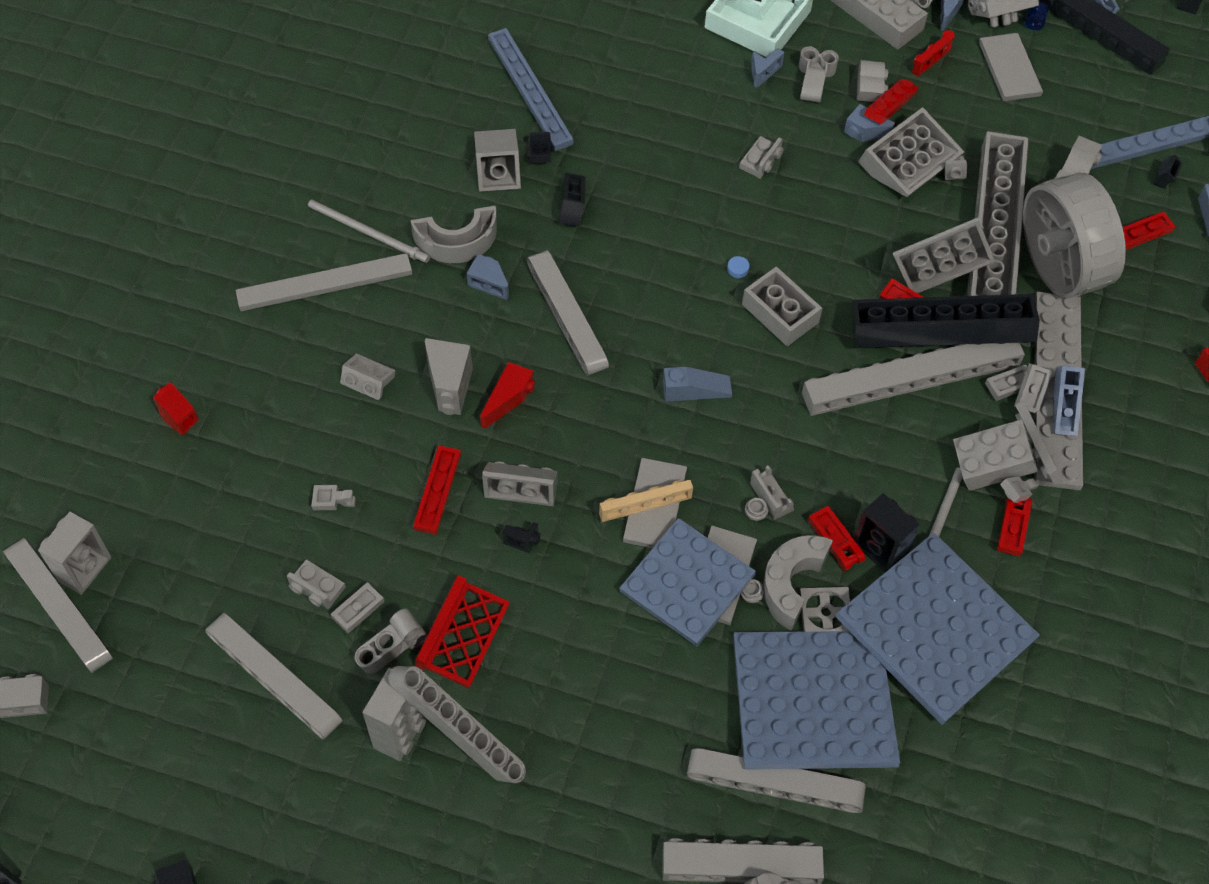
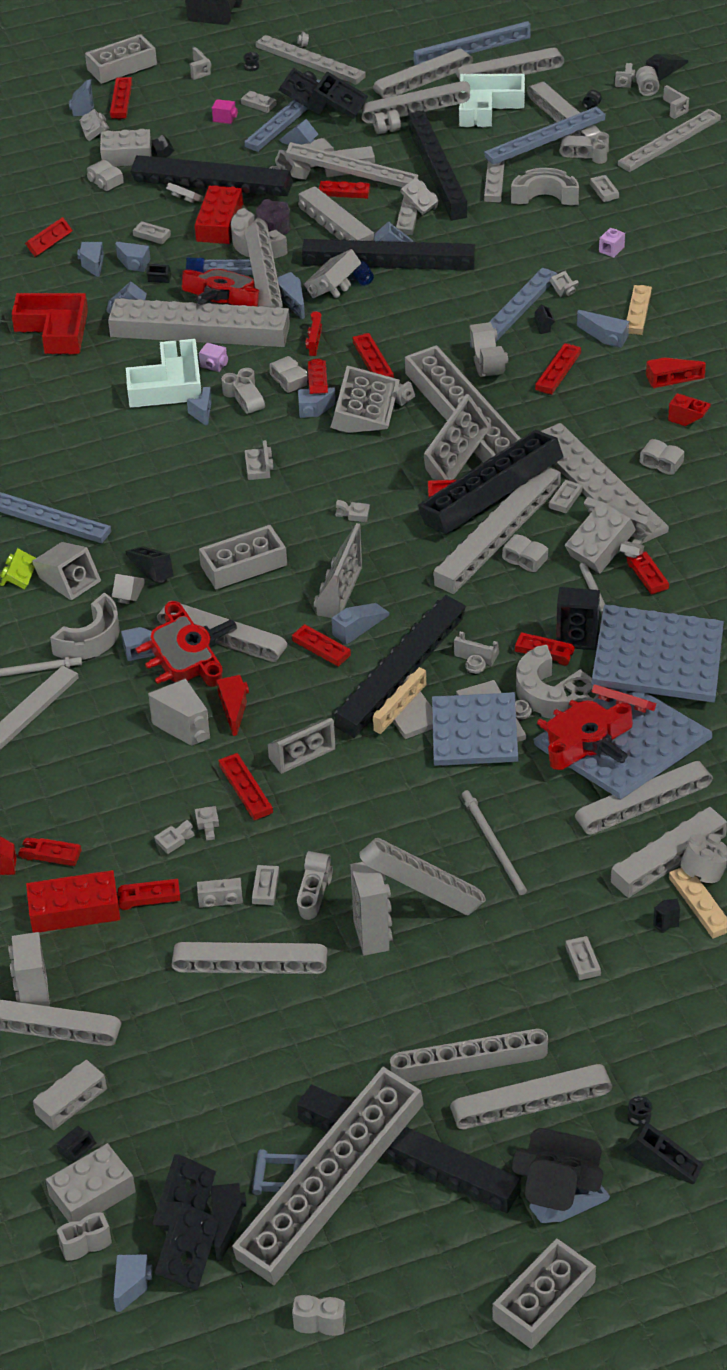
camera: 35 degrees left, 15 degrees down
light grey bracket [340,353,395,400] -> none
red fence [414,575,510,689] -> none
black bracket [503,522,541,553] -> none
black bracket [529,132,552,164] -> none
medium blue tile [727,256,749,278] -> none
light grey brick [742,267,822,346] -> none
light grey tile [979,33,1043,102] -> none
light grey plate [1014,363,1053,413] -> none
light grey wheel [1023,172,1126,298] -> none
sand blue slope [1053,365,1085,437] -> none
none -> lime bracket [0,548,36,589]
none -> red hinge [18,838,82,866]
none -> red brick [26,870,121,933]
none -> light grey slope [112,574,146,604]
none -> red plate [118,879,180,910]
none -> piece [135,601,237,687]
none -> light grey plate [195,806,219,841]
none -> lavender brick [199,343,228,372]
none -> light grey brick [199,525,287,589]
none -> red plate [292,624,351,666]
none -> light grey slope [314,523,362,618]
none -> black brick [334,595,466,738]
none -> light grey plate [336,500,370,522]
none -> red plate [352,333,394,378]
none -> light grey bar [462,790,527,895]
none -> light grey brick [502,534,548,572]
none -> red piece [537,700,633,770]
none -> red plate [592,684,657,713]
none -> light grey brick [640,439,684,475]

